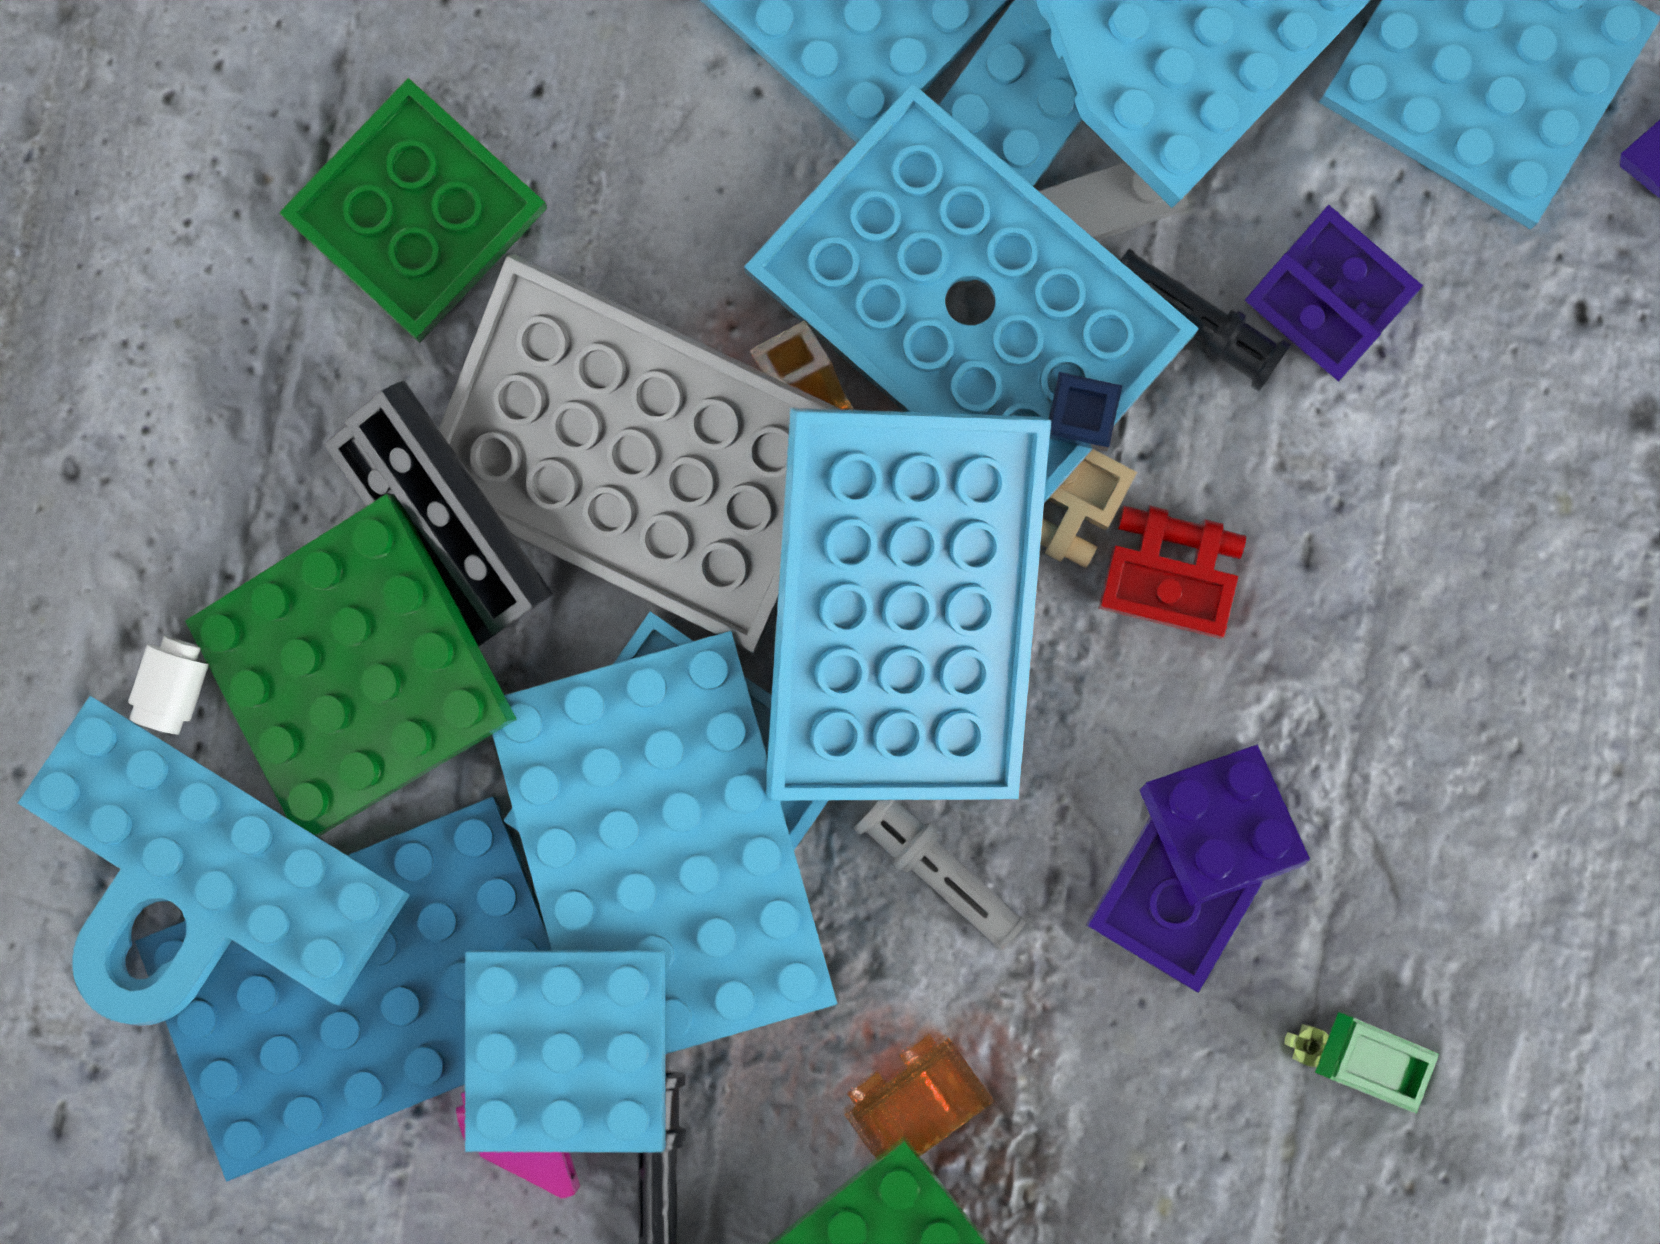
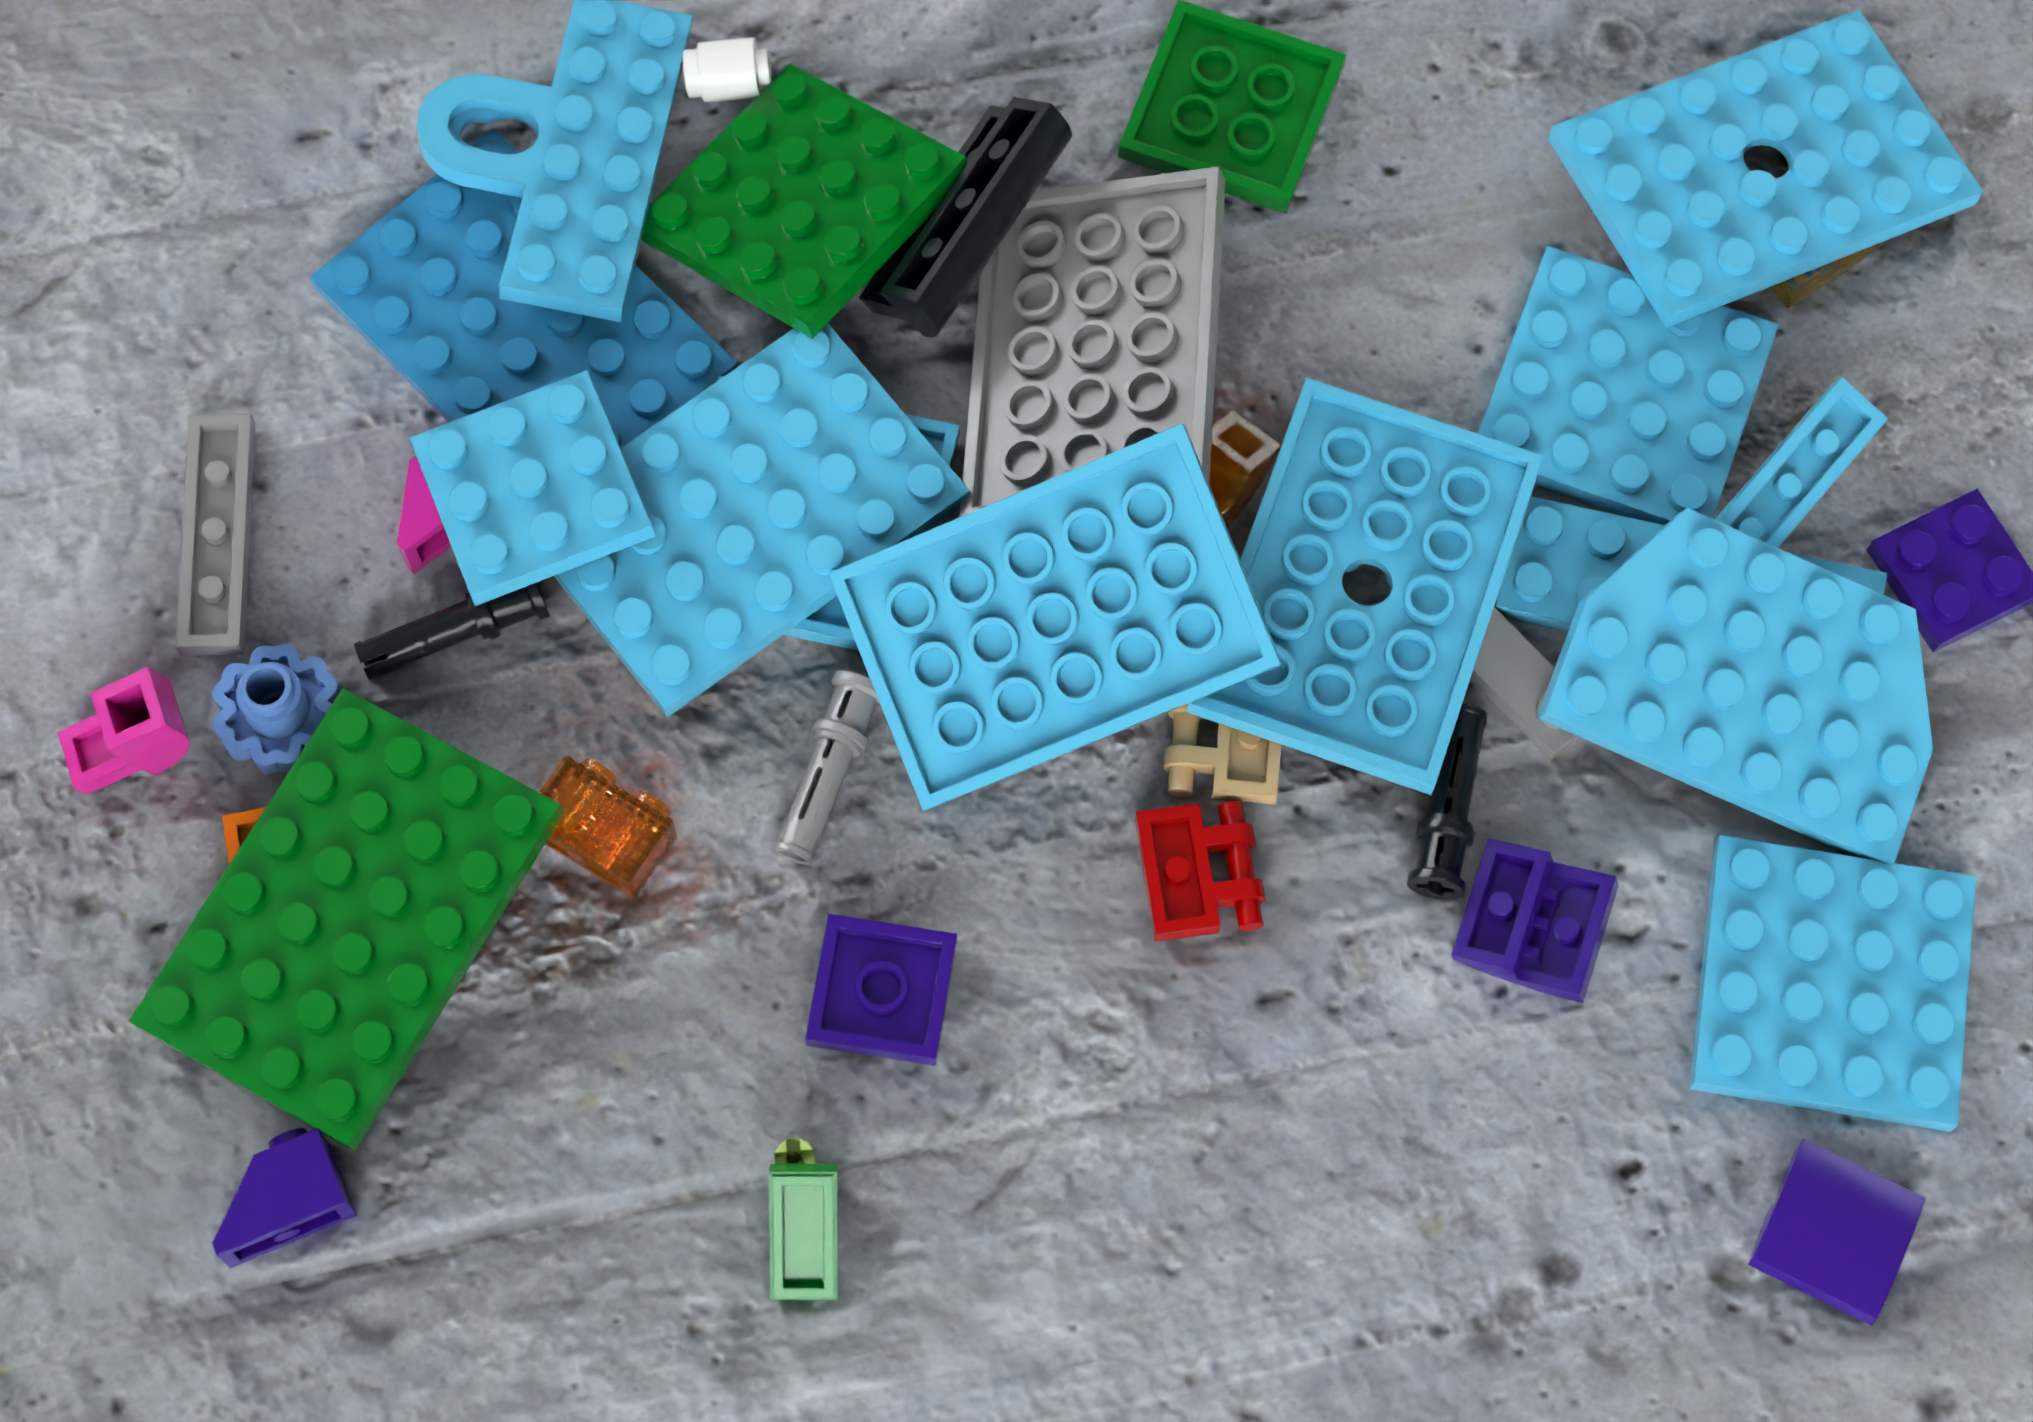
camera: 70 degrees right, 15 degrees down
dark blue tile [1048,372,1122,452] -> none
dark purple plate [1139,744,1310,907] -> none

